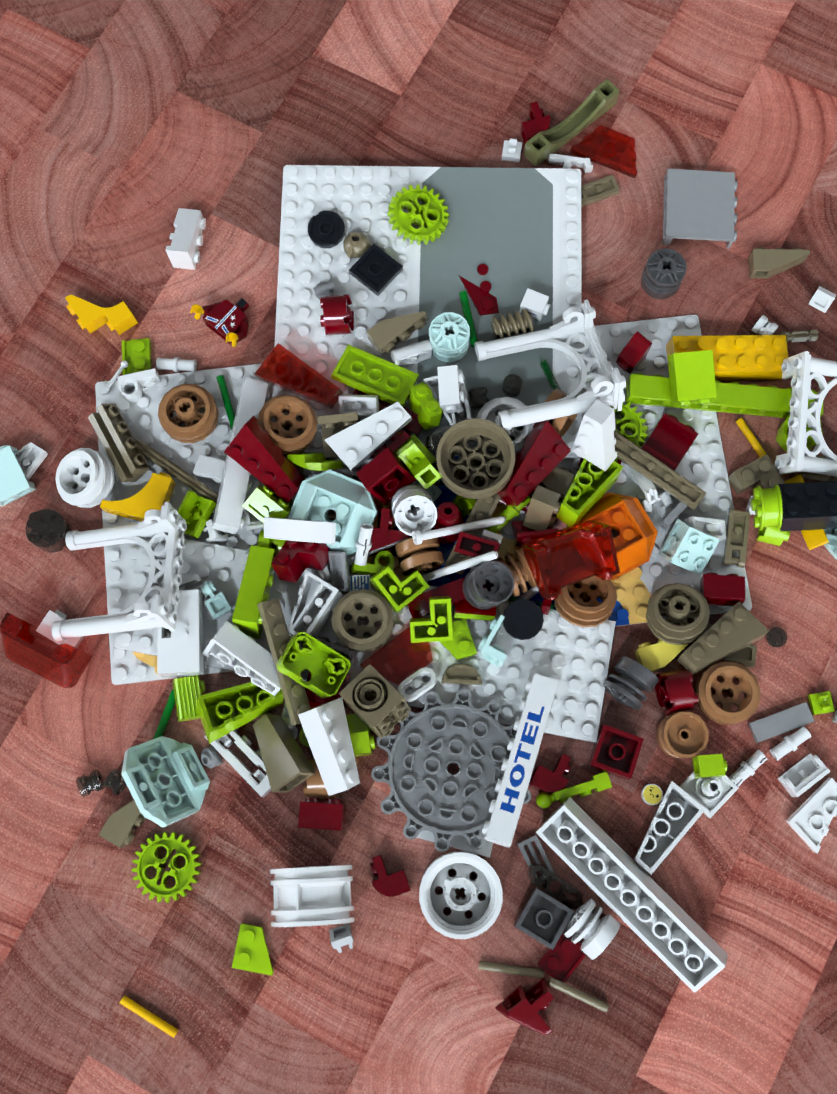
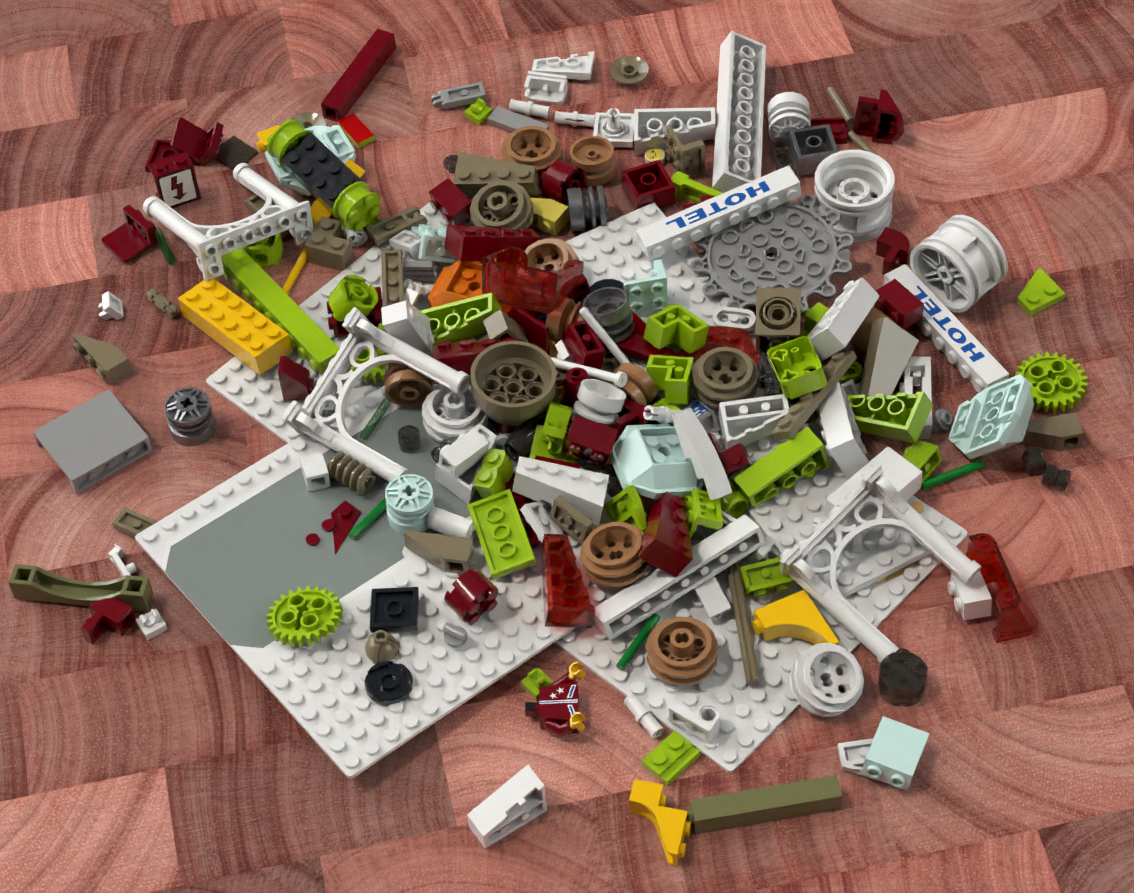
camera: 130 degrees left, 25 degrees down
dark tan brick [88,404,150,482] -> none
white hinge [101,360,128,395] -> none
light aqua plate [200,581,233,620] -> none
dark tan tile [441,663,483,685] -> none
clear red wing [570,125,637,178] -> none
lime brick [668,350,717,406] -> none
lime brick [692,754,727,779] -> none
white wheel [751,315,779,335] -> none
none -> lime brick [328,275,378,322]
none -> dark red wedge [444,224,541,262]
none -> lime tile [521,668,553,701]
none -> dark tan dish [610,56,649,85]
none -> dark tan bracket [664,125,705,179]
none -> olive brick [686,775,842,834]
none -> white brick [883,264,1009,392]

